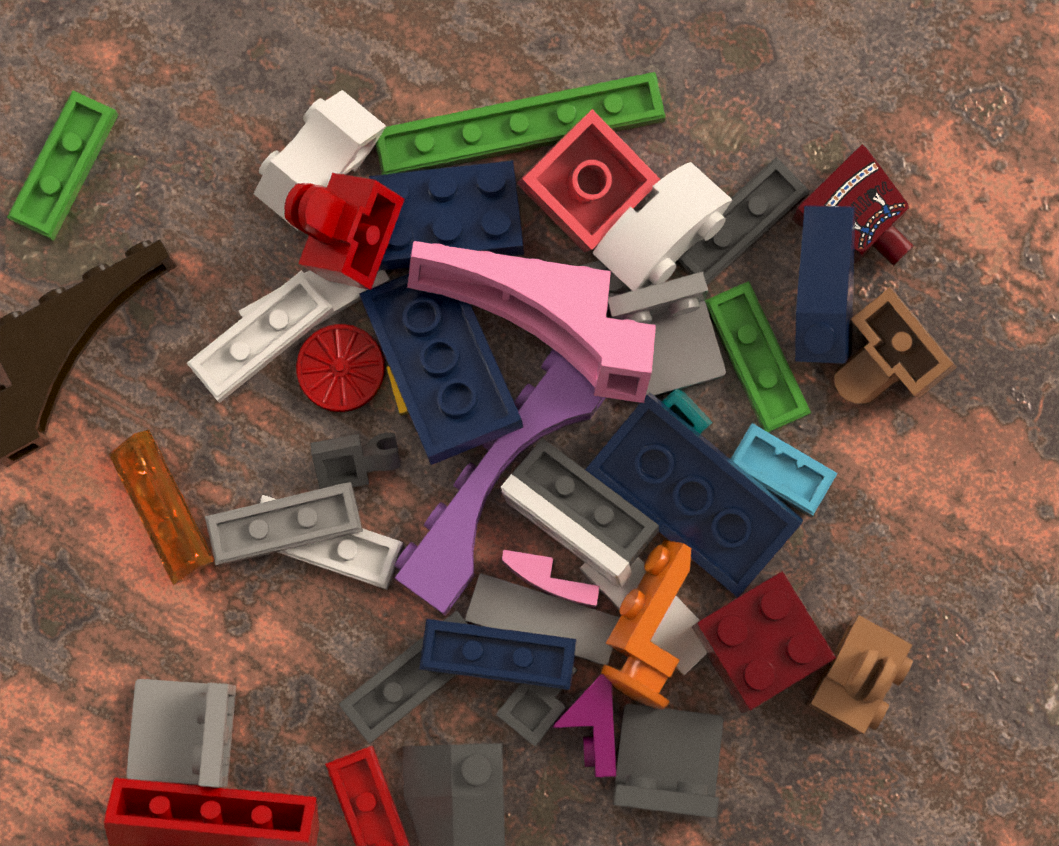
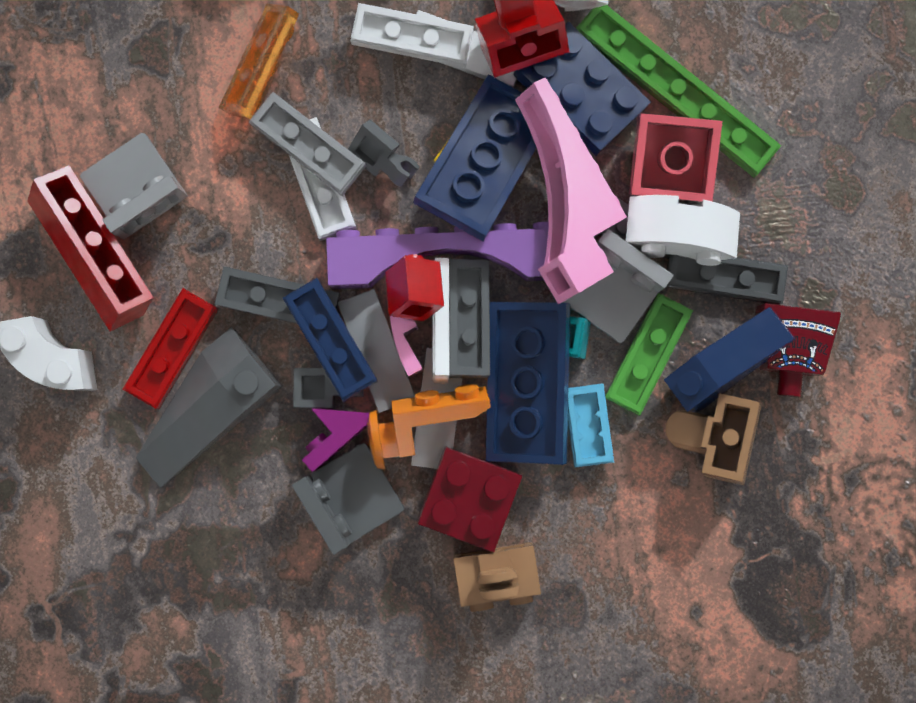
camera: 55 degrees right, 5 degrees up
red wheel [296,324,385,412] -> none
none -> red brick [385,254,444,321]

